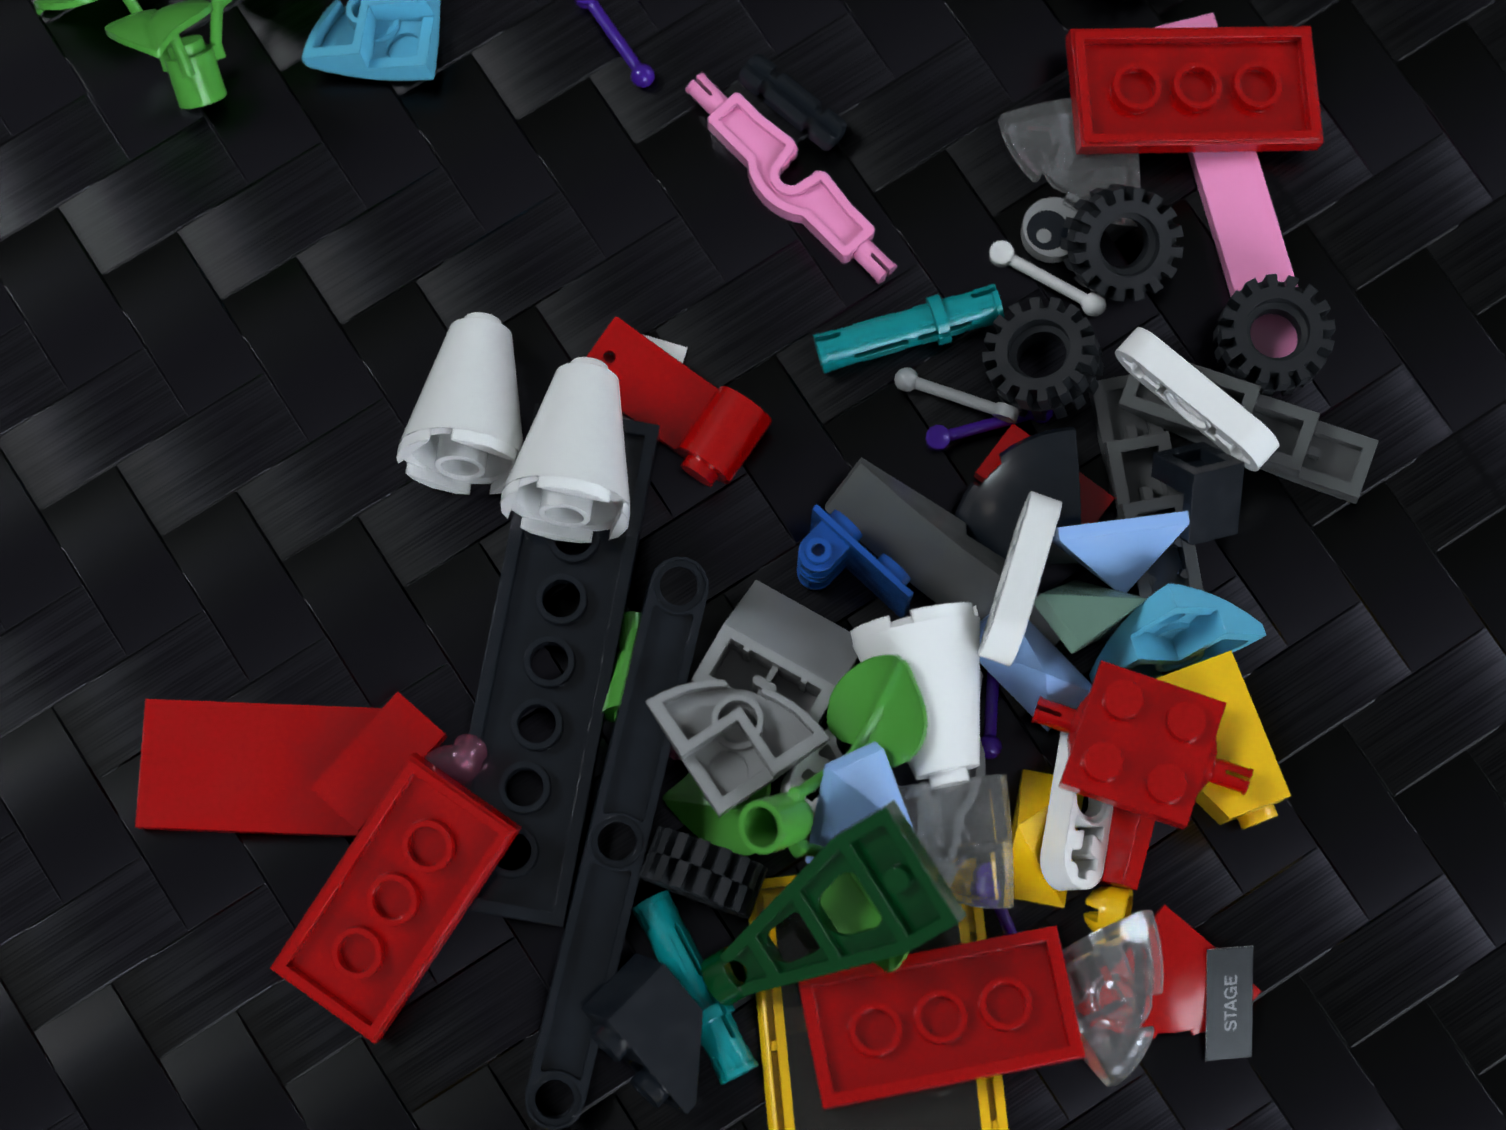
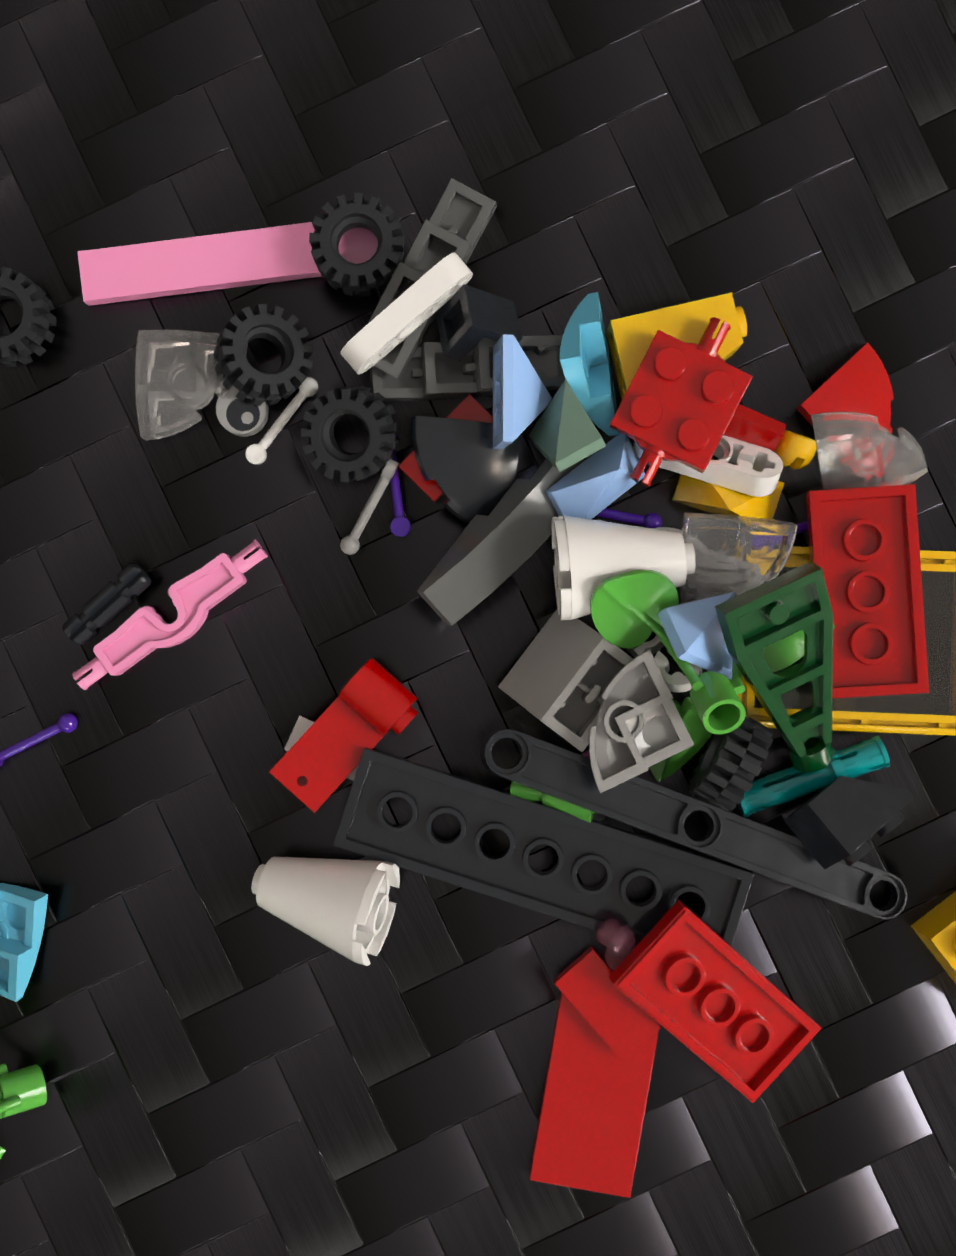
camera: 80 degrees left, 10 degrees up
white cone [500,357,631,543] -> none
blue hinge [797,504,913,618] -> none
teal pin [813,283,1005,374] -> none
white beam [978,491,1062,667] -> none
red tile [1065,26,1324,155] -> none
black sticker [1206,946,1253,1061] -> none

